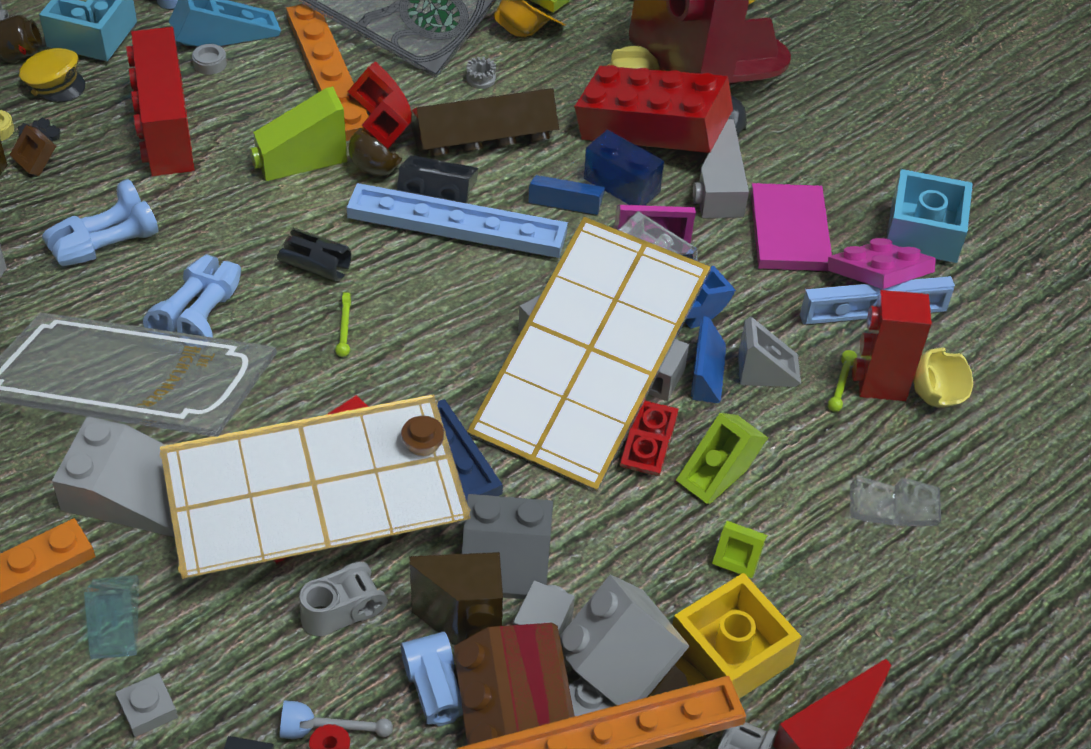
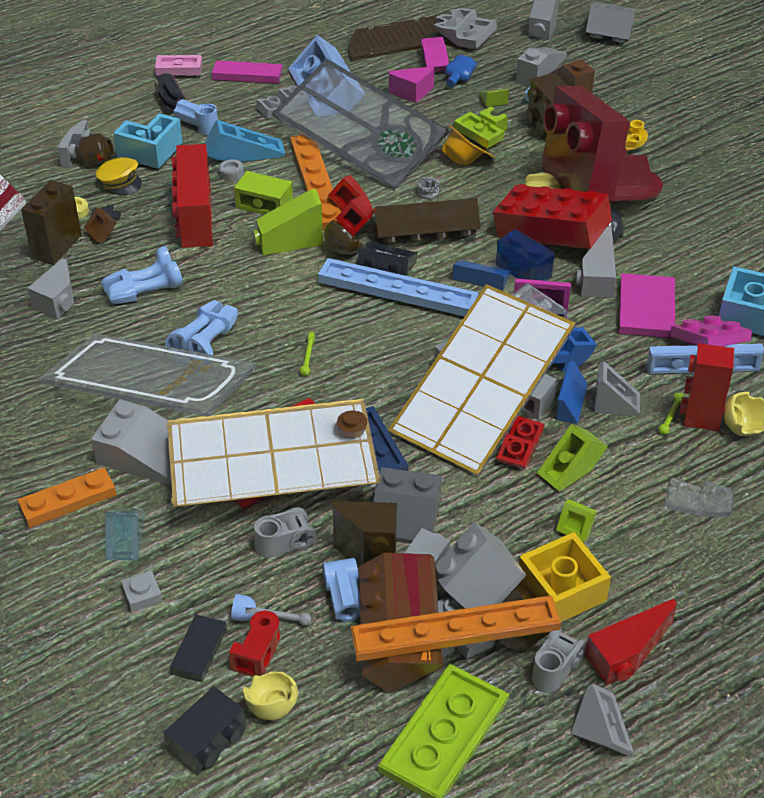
camera: 10 degrees right, 5 degrees down
black arm [277,227,352,281] -> none
none -> lime brick [234,171,293,215]

